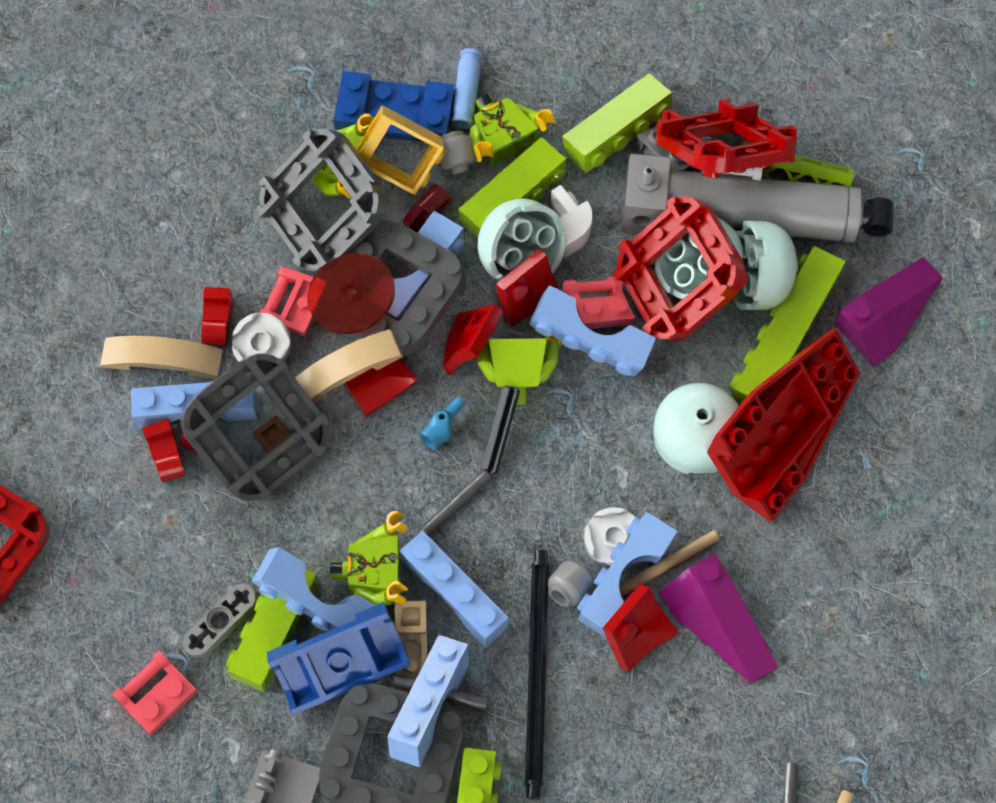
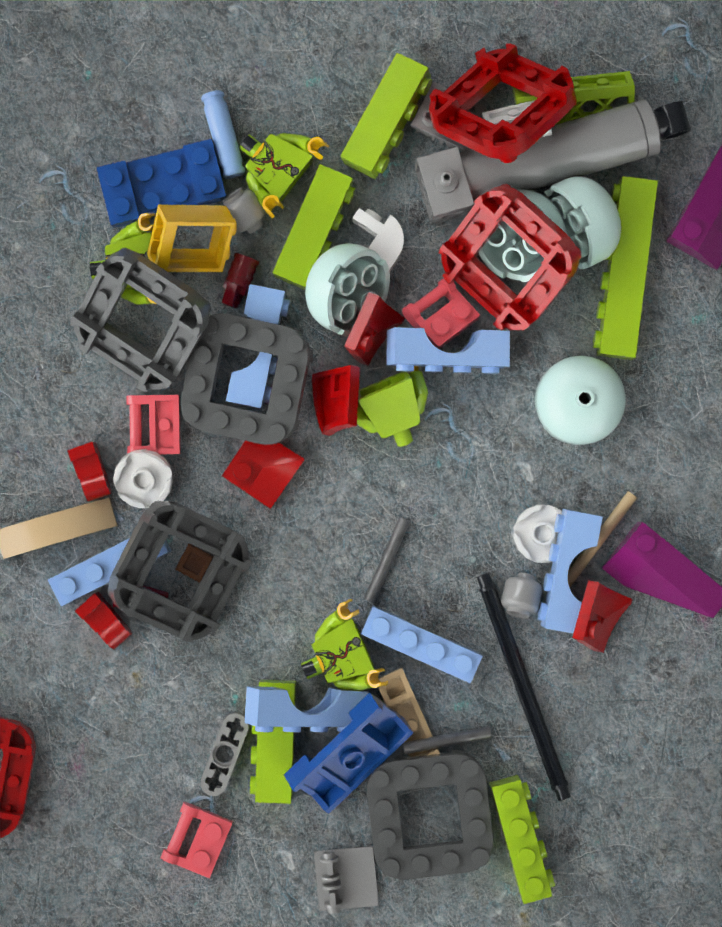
camera: 25 degrees left, 20 degrees up
tan slope [295,329,403,404] -> none
clear red piece [307,253,395,334] -> none
light blue arch [387,635,469,767] -> none
dark azure piece [419,396,465,451] -> none
black axle [481,386,520,474] -> none
red wedge [707,329,860,522] -> none

